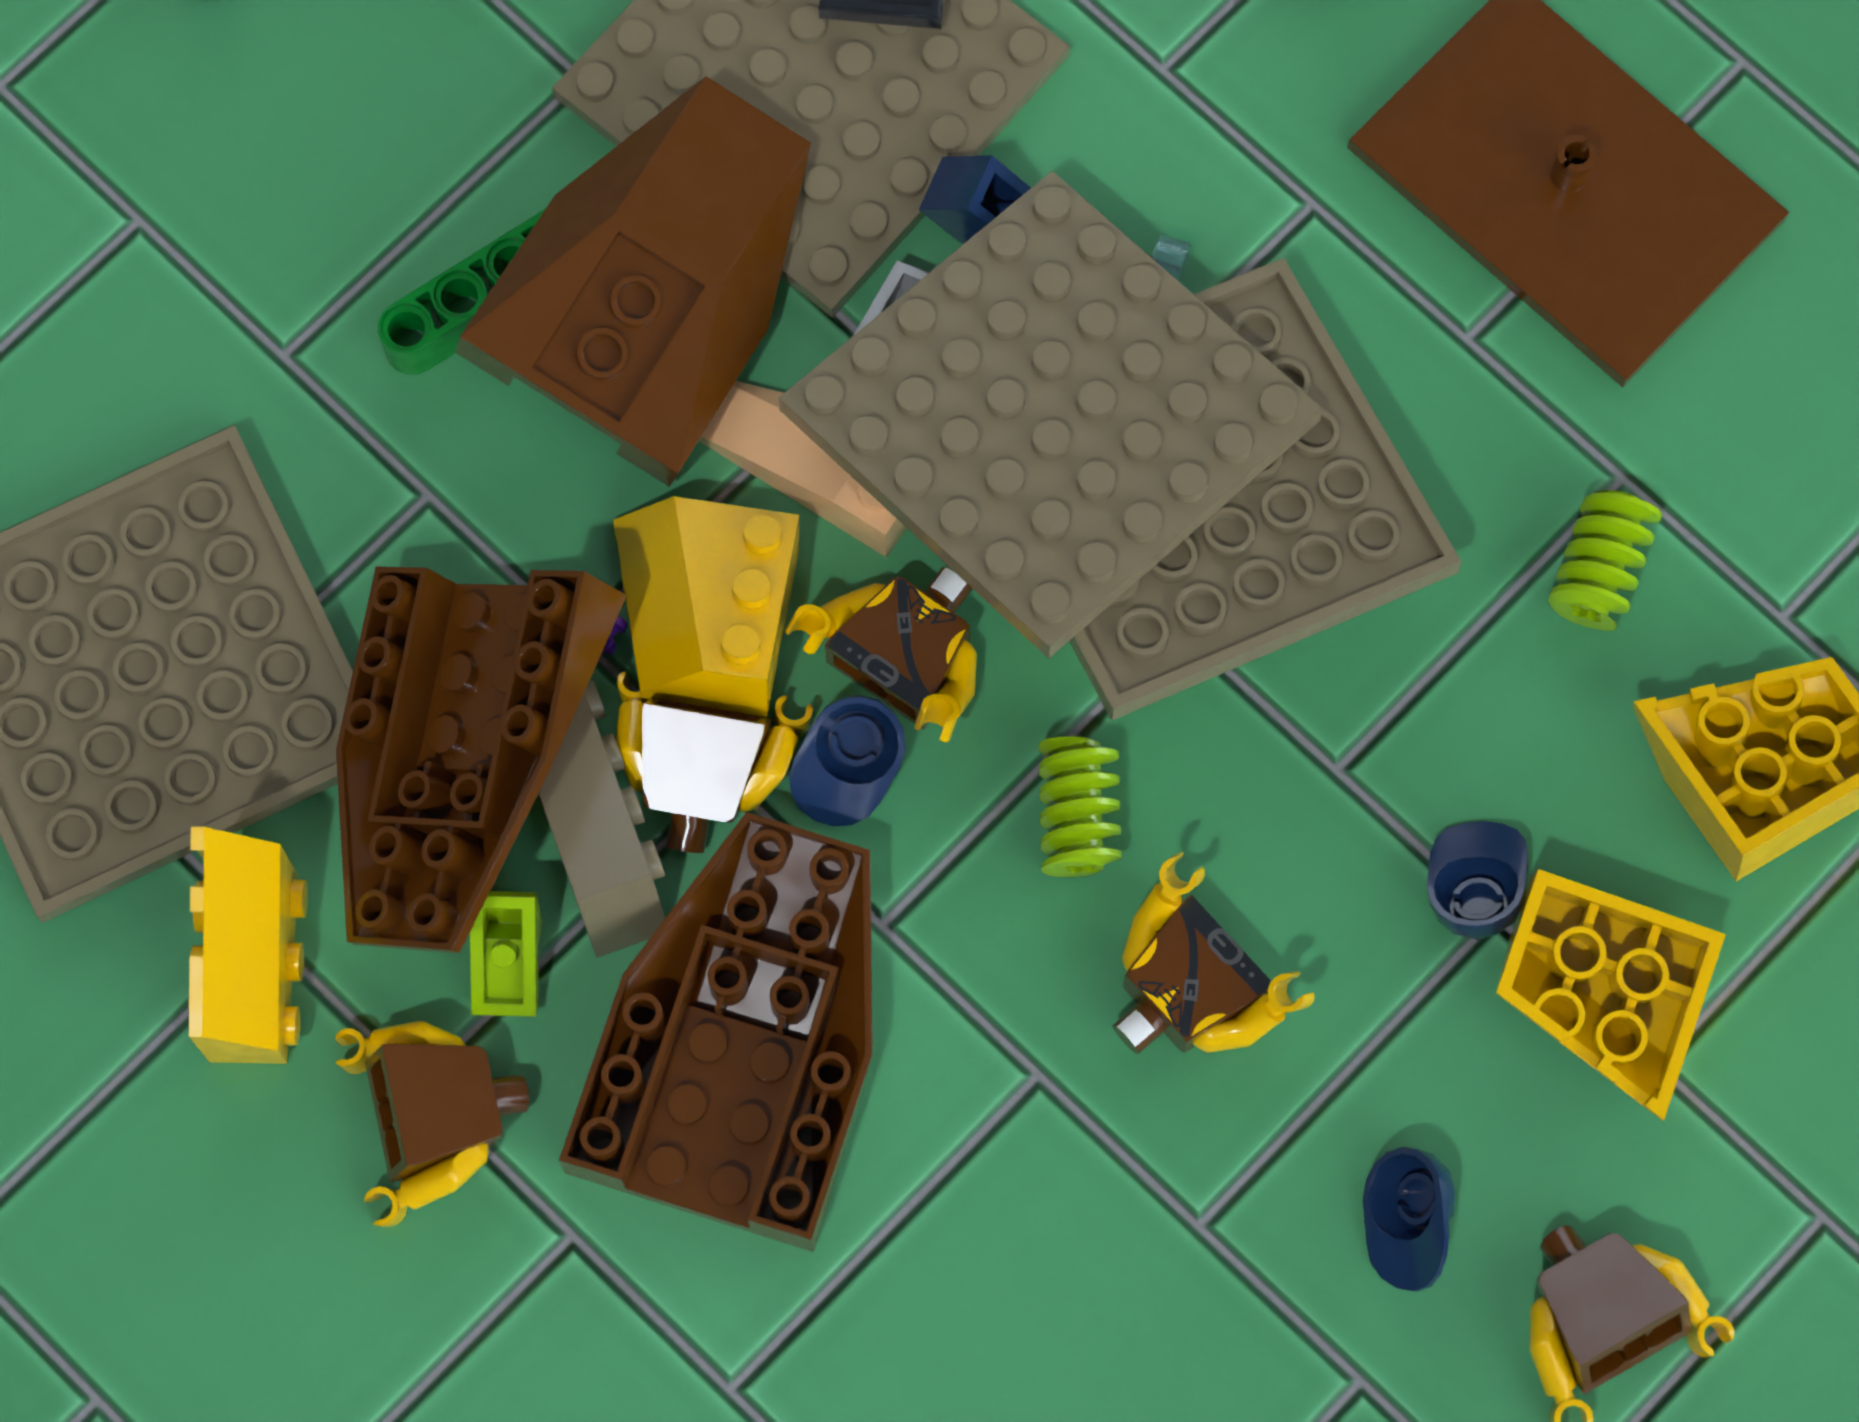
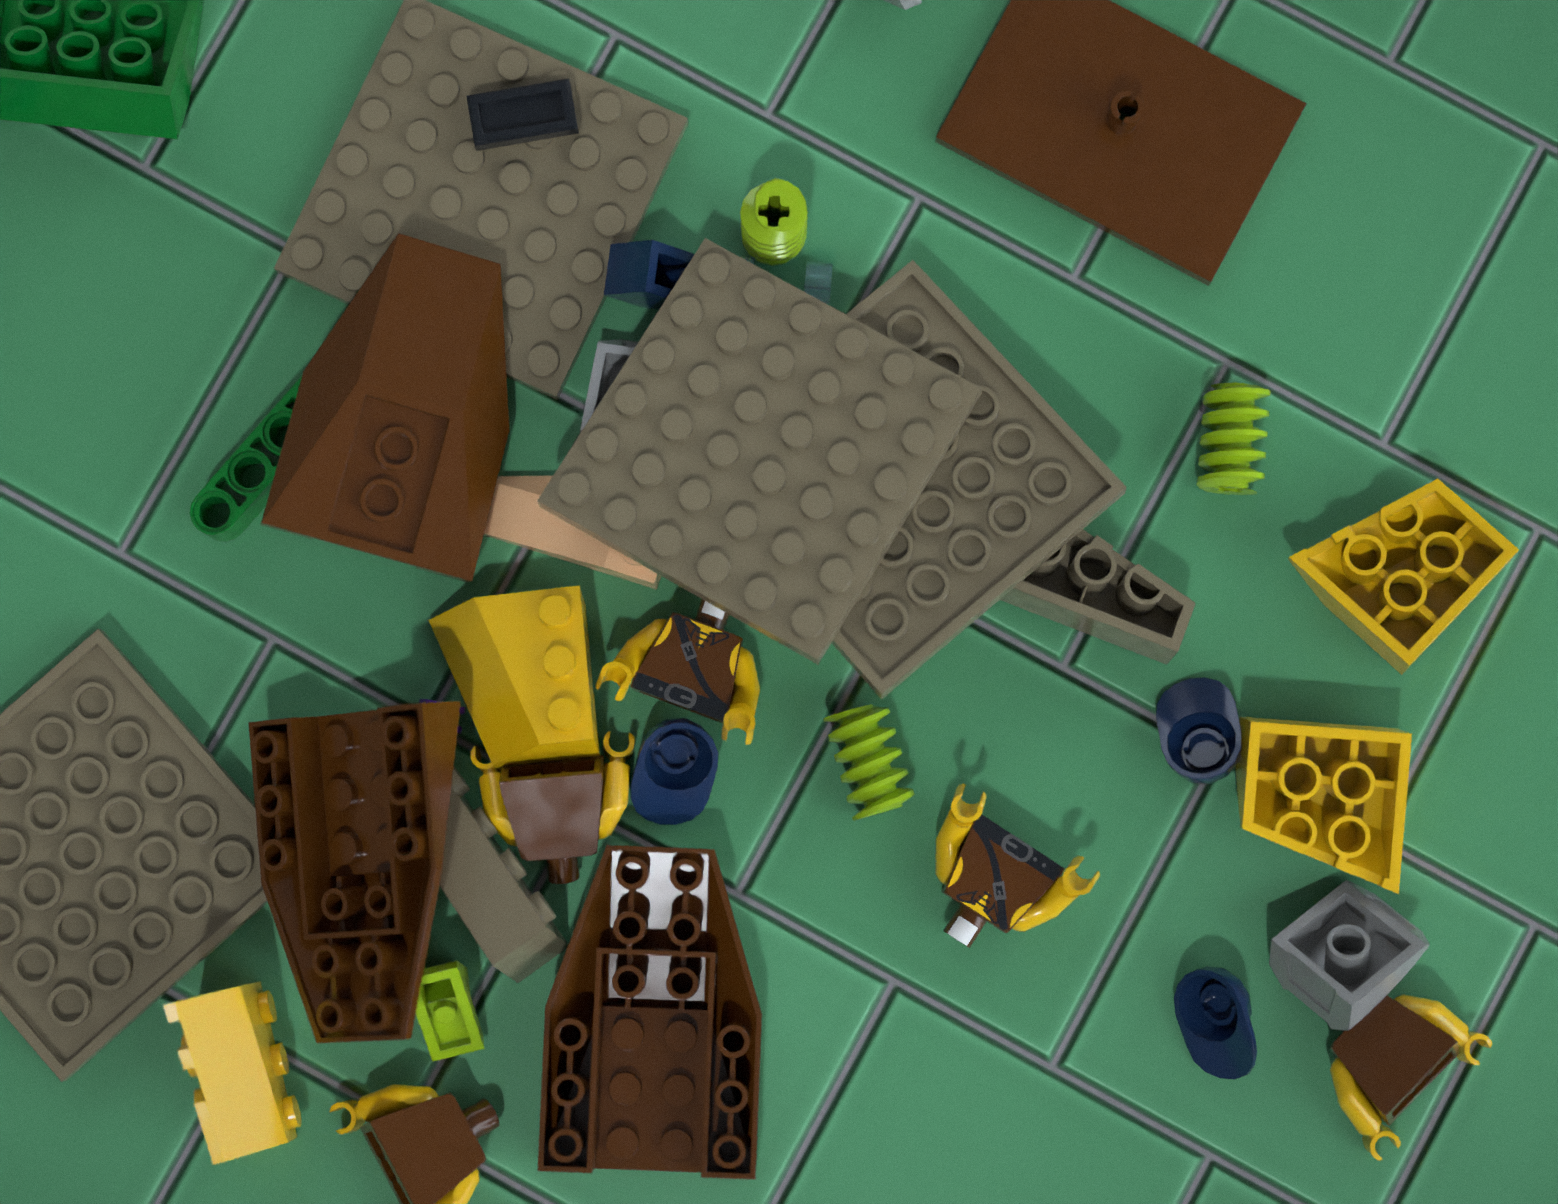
camera: 15 degrees left, 10 degrees up
none -> lime piece [740,178,808,266]
none -> dark tan wedge [1000,529,1196,665]
none -> light grey slope [1269,880,1430,1031]

